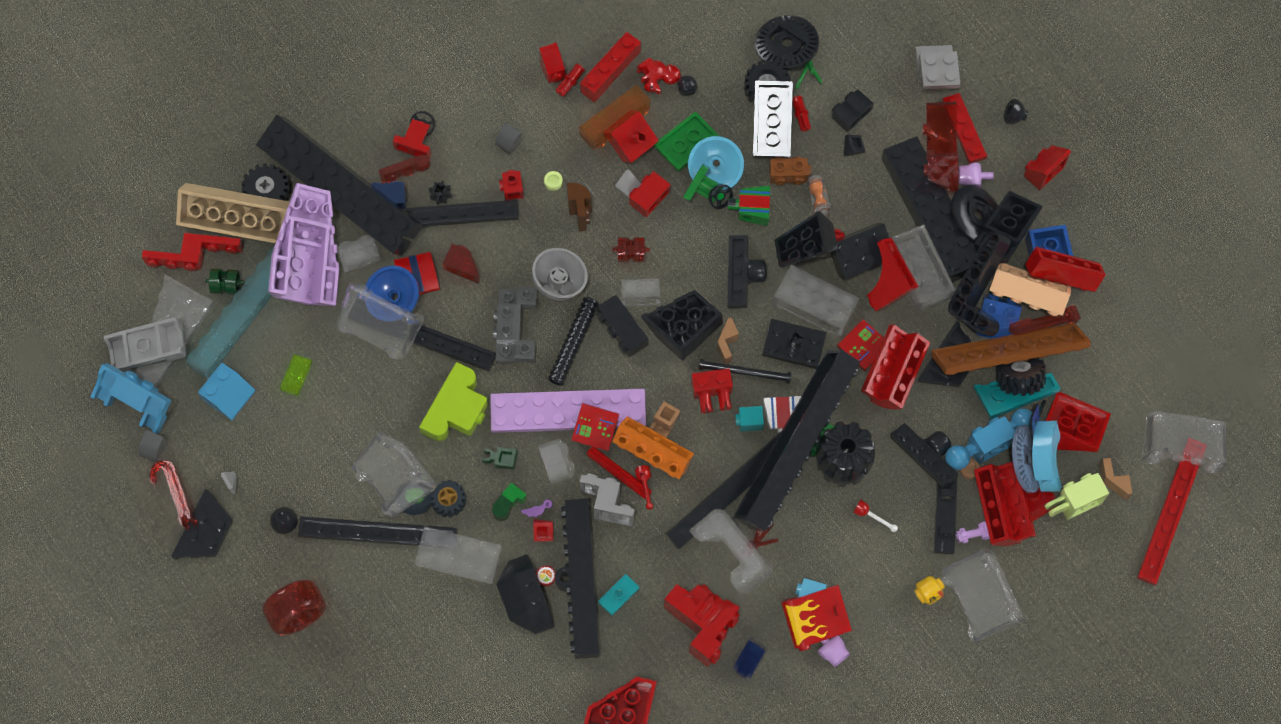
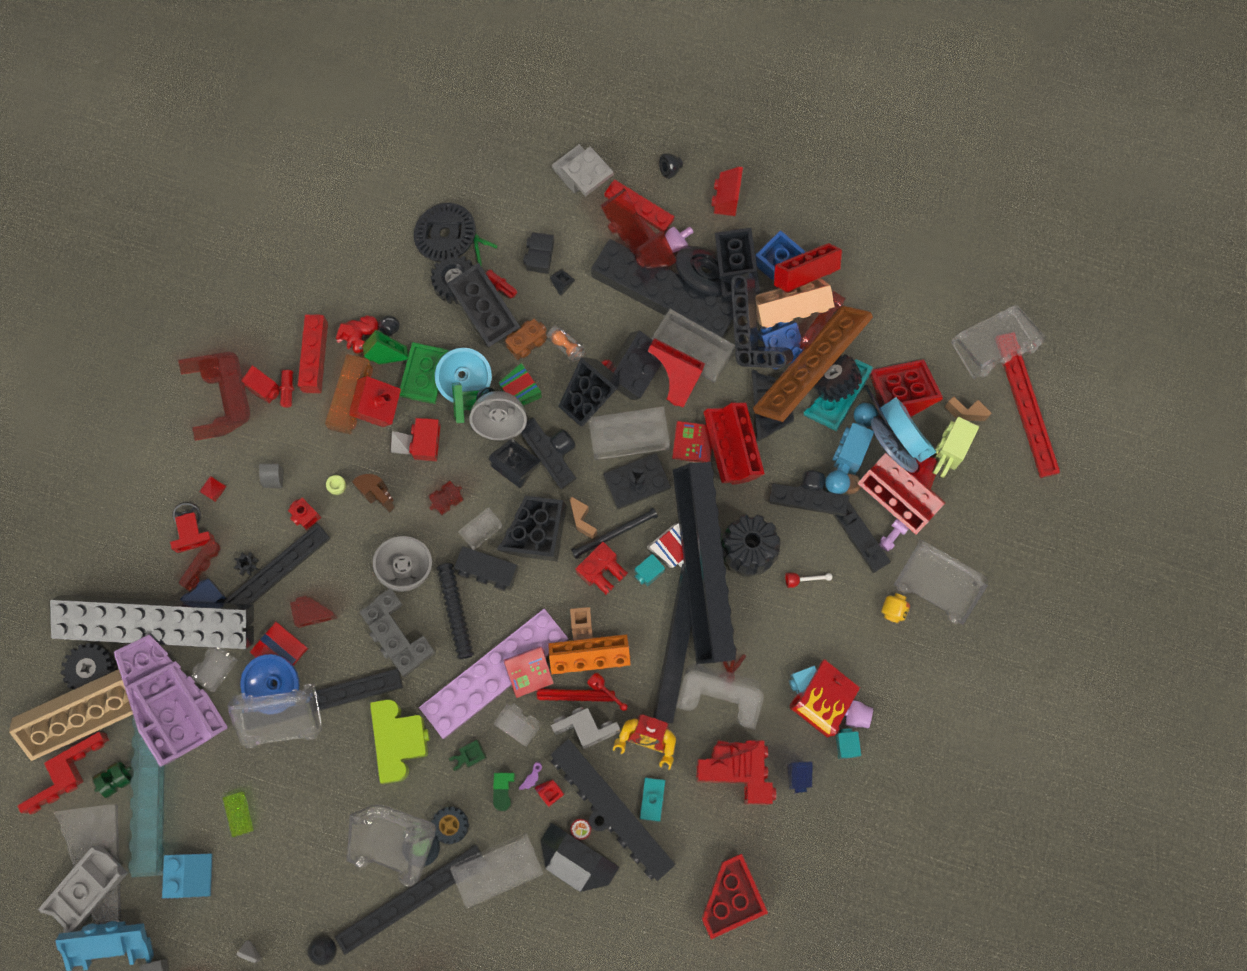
camera: 35 degrees left, 5 degrees up
none -> clear red windscreen [178,352,250,441]
none -> red slope [199,476,226,502]
none -> green slope [363,330,408,365]
none -> light grey piece [469,391,527,440]
none -> black bracket [488,439,541,488]
none -> torso [613,714,676,770]
none -> teal brick [835,728,861,759]

